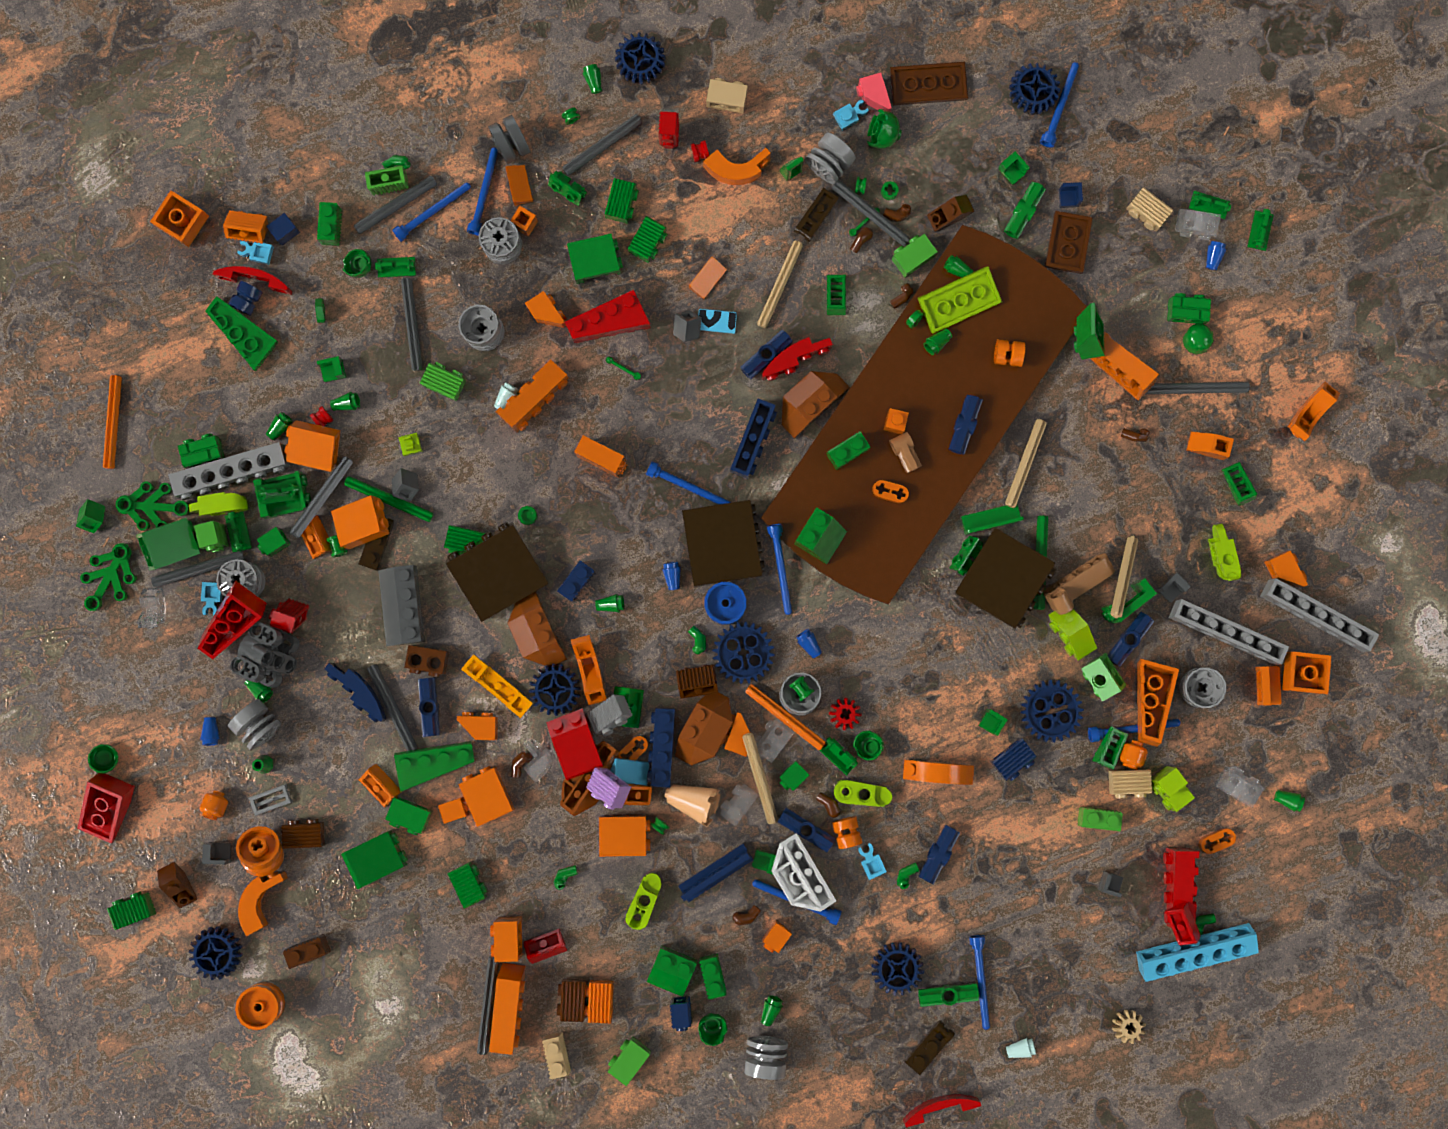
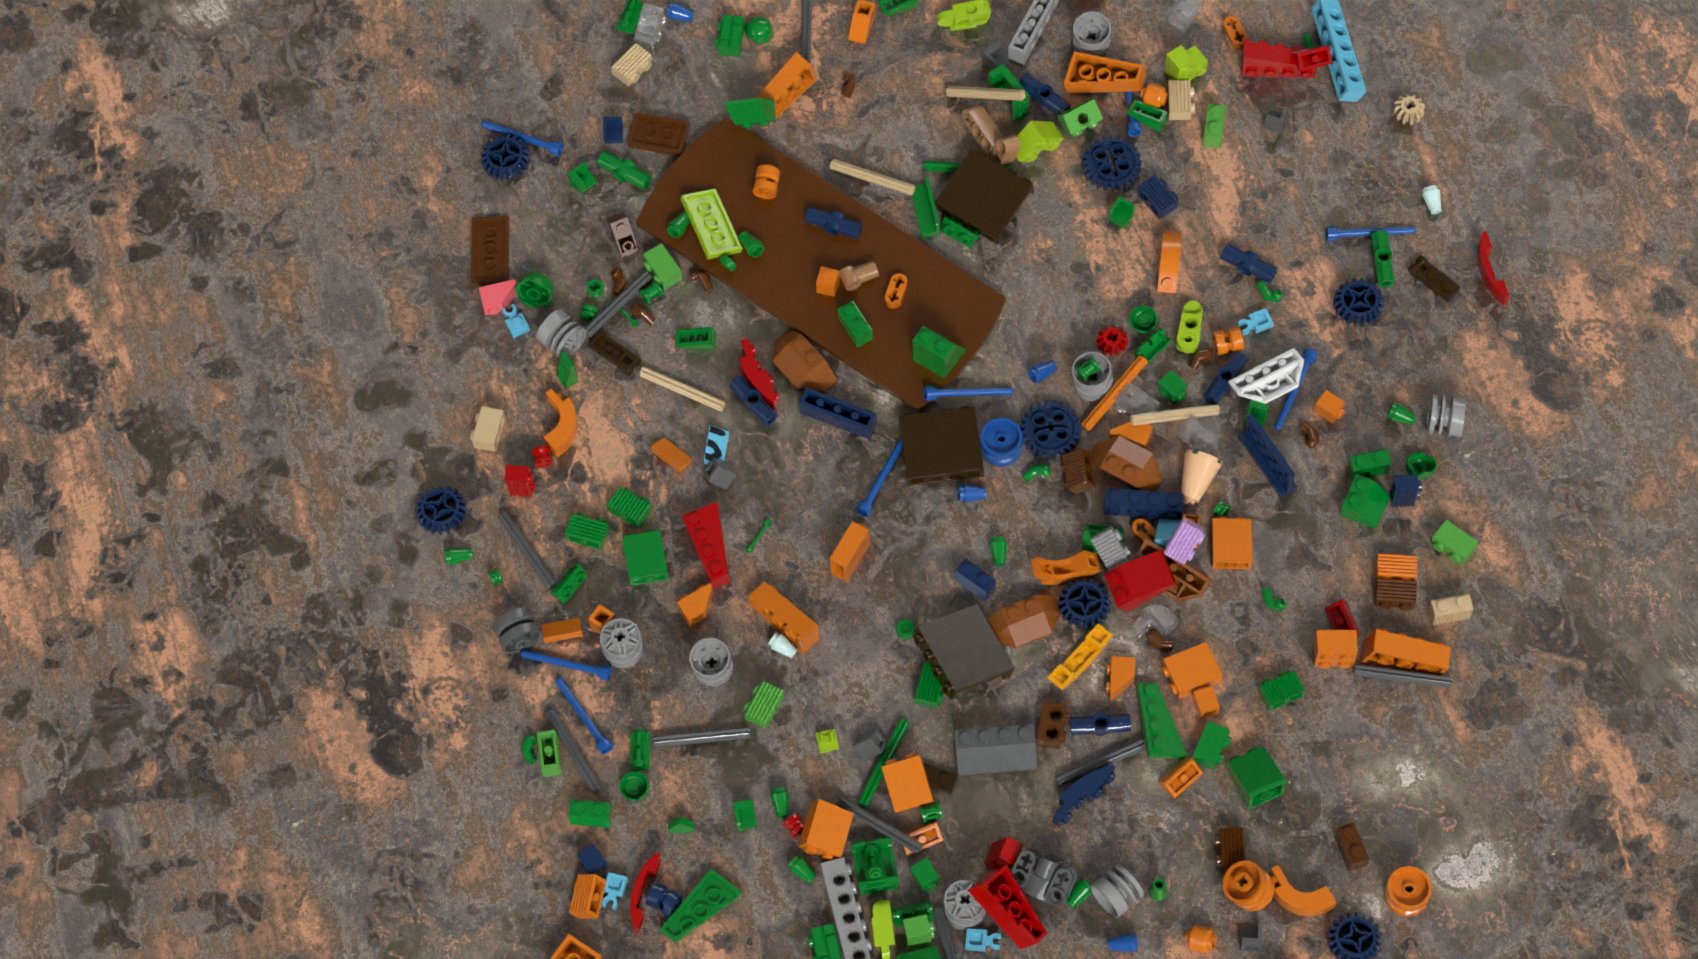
camera: 85 degrees left, 20 degrees down
light grey tile [249,784,293,816] -> none
lime piece [625,872,662,930] -> none
none -> green bush [639,281,664,304]

